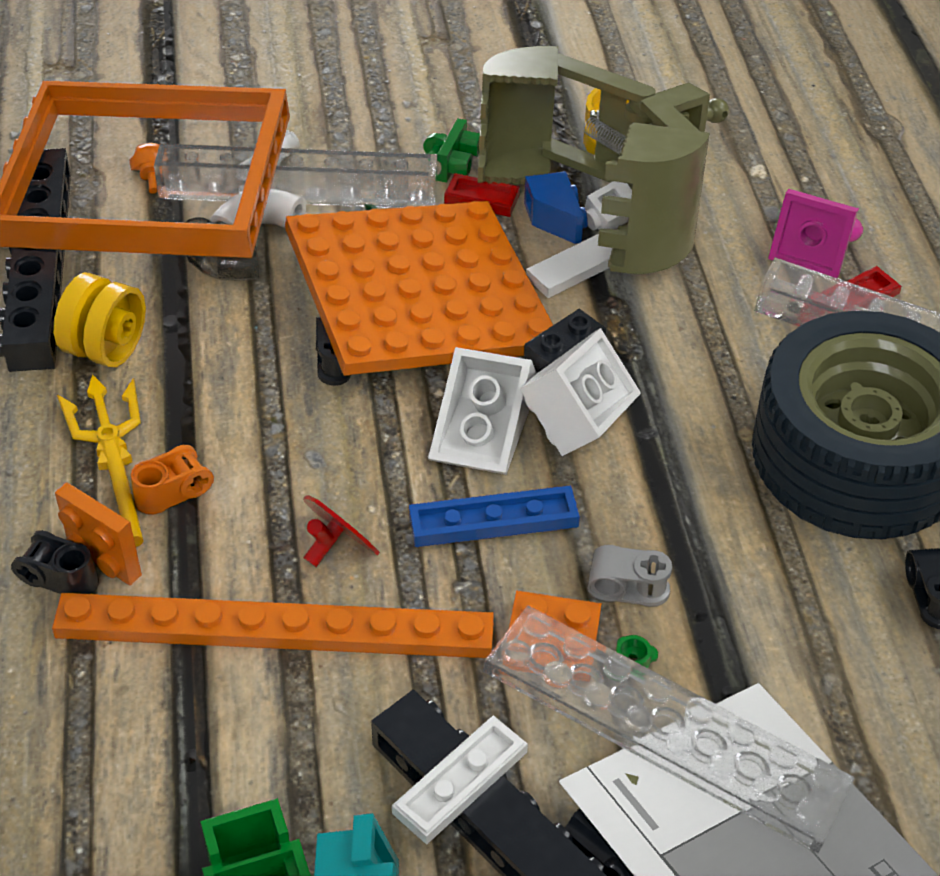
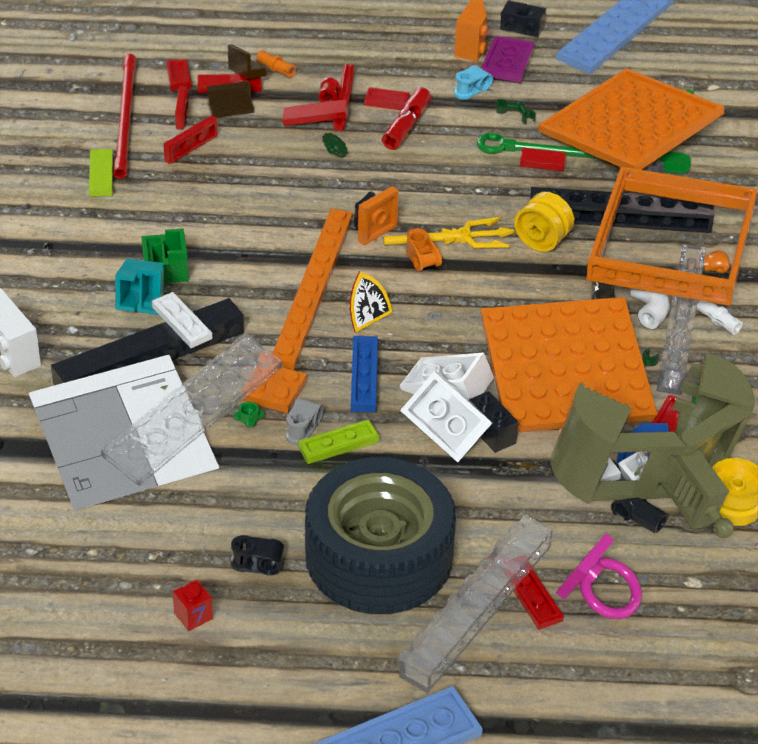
camera: 100 degrees right, 5 degrees down
none -> lime tile [298,419,379,464]

